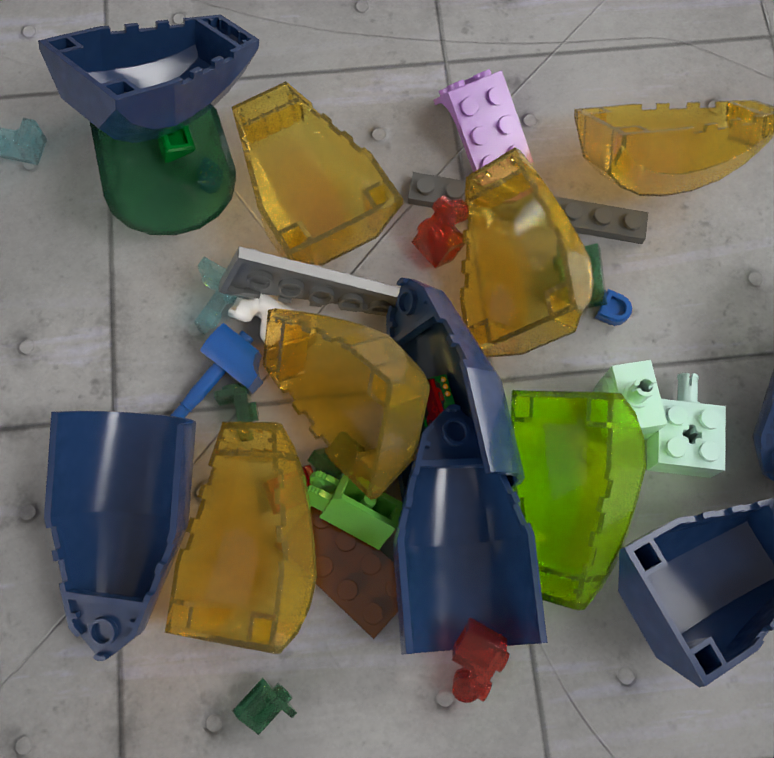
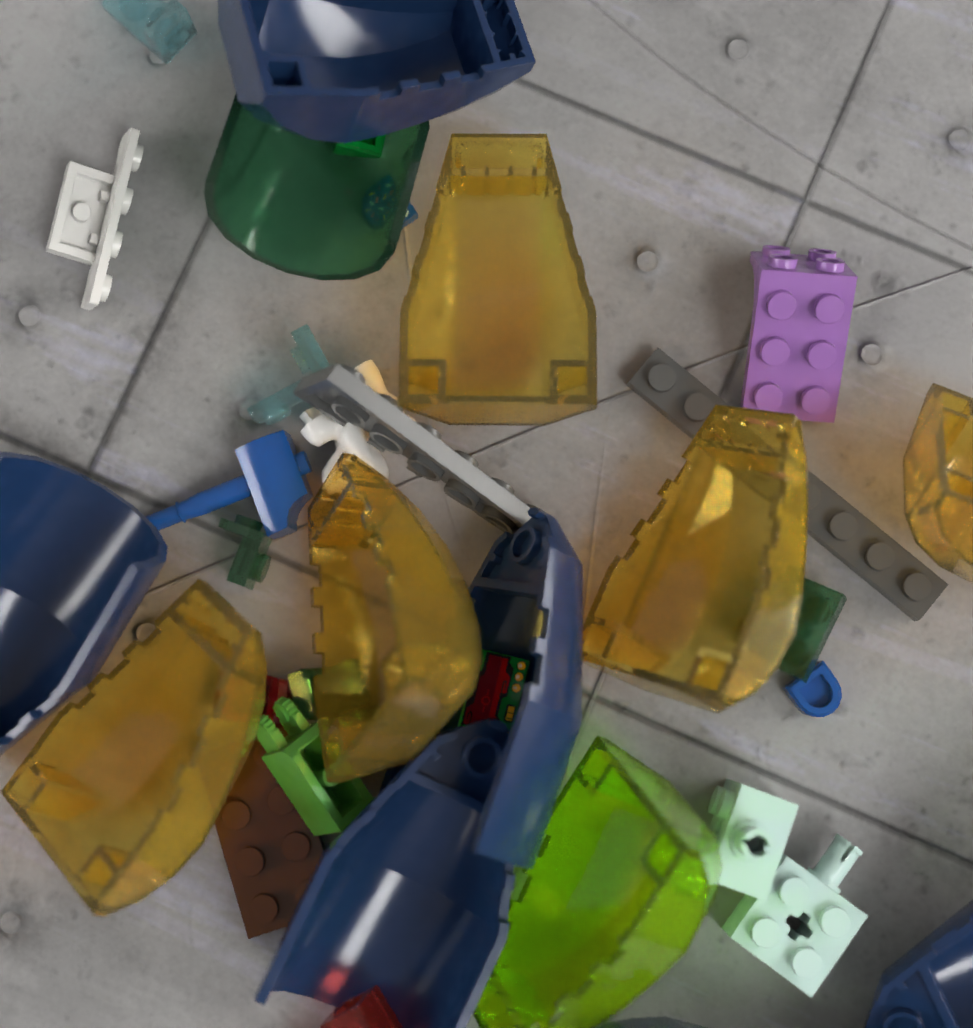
camera: 35 degrees right, 10 degrees up
clear green bracket [232,678,297,735] -> none
clear red brick [412,195,469,268] -> none
none -> white bracket [45,127,144,311]

